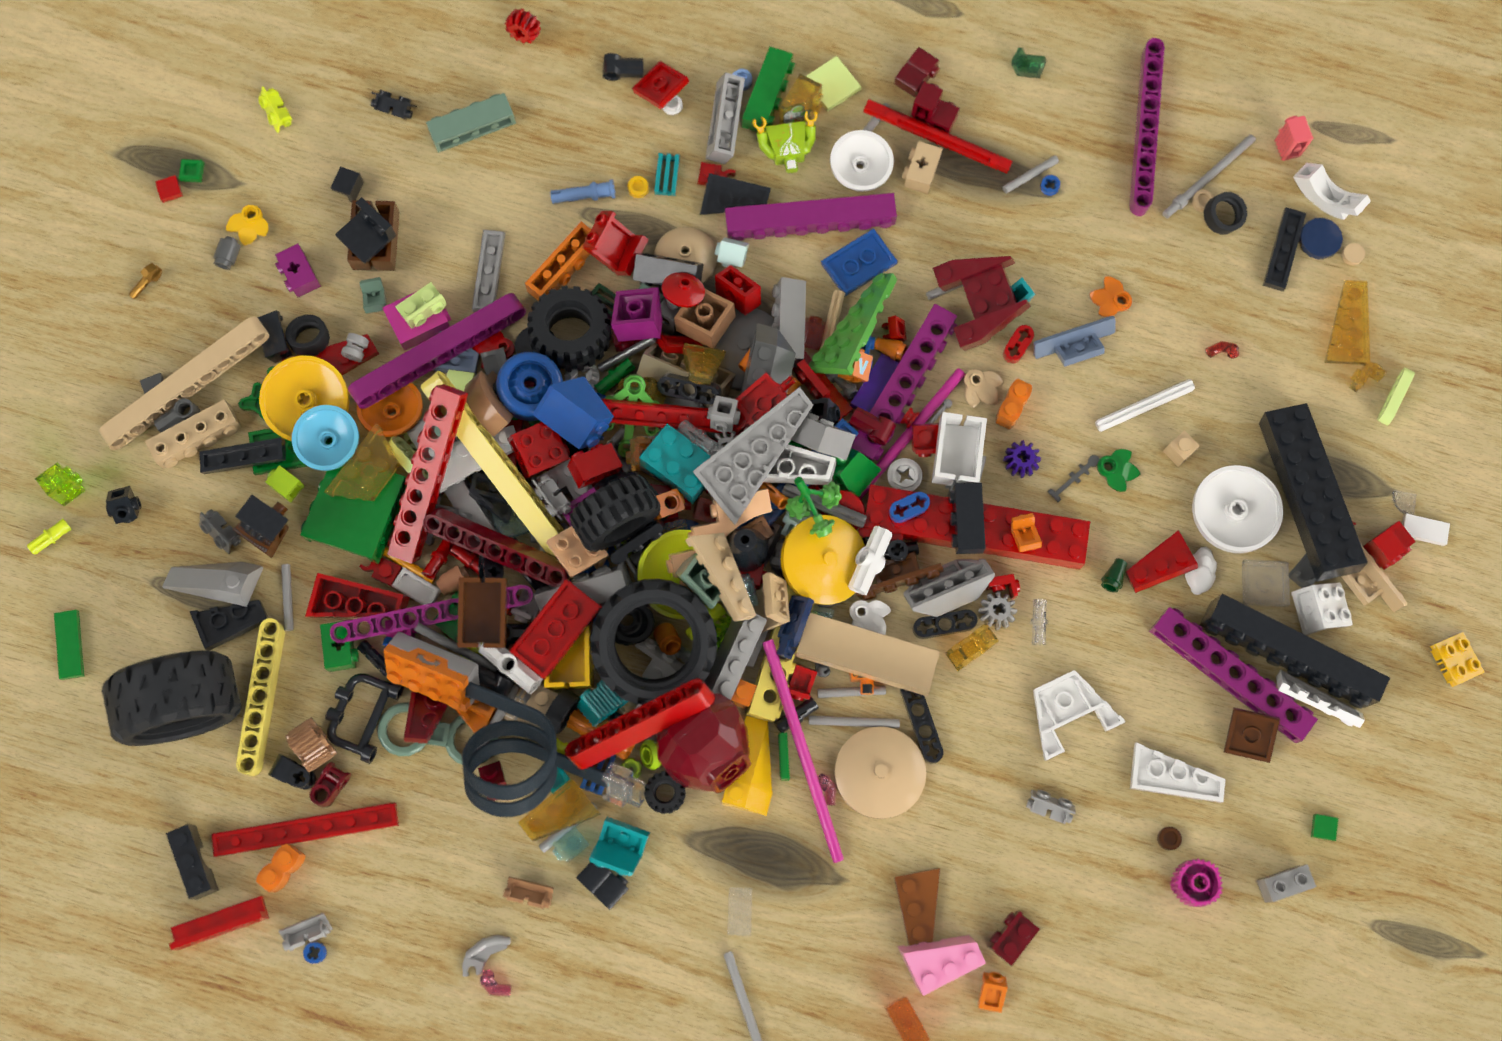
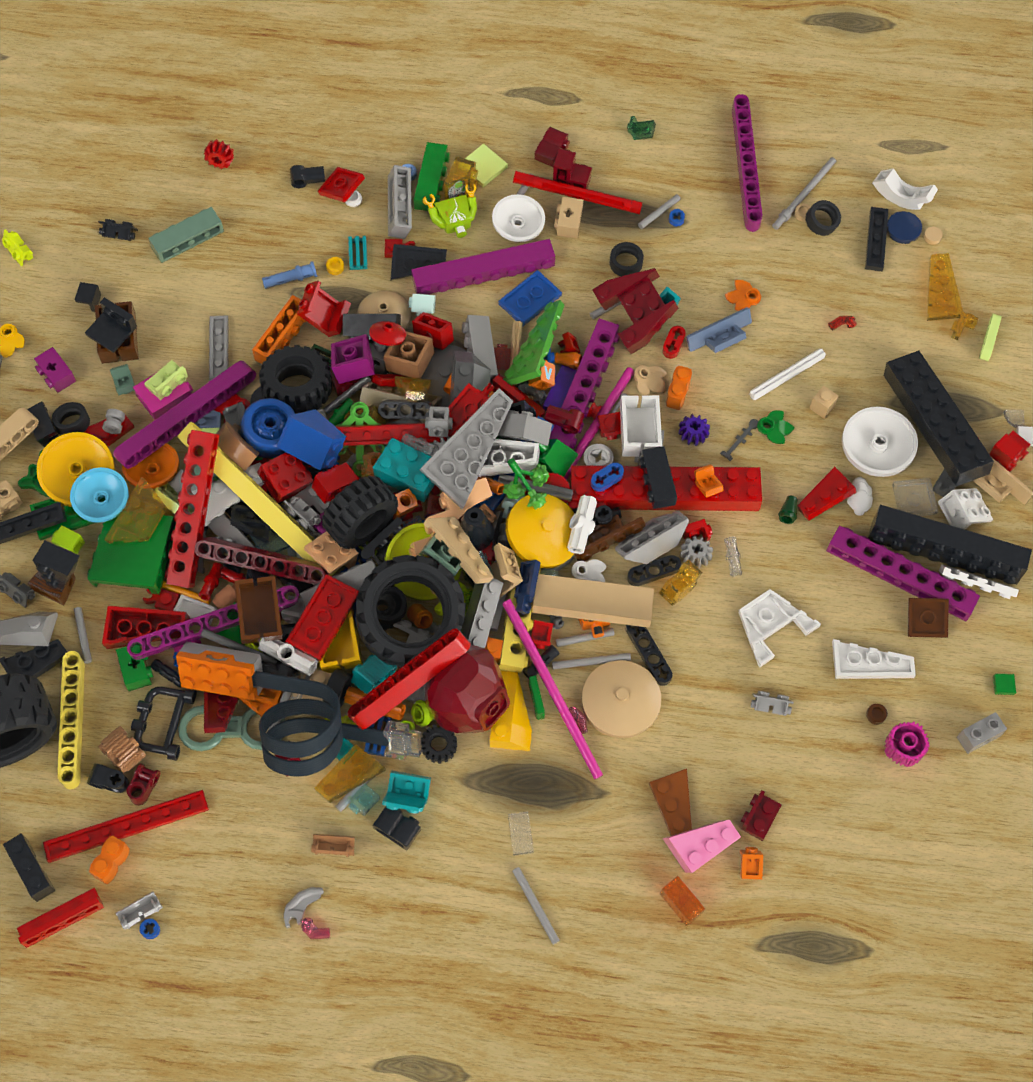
camera: 10 degrees left, 10 degrees down
coral brick [1274,116,1314,161] -> none
none -> black tyre [609,242,644,277]

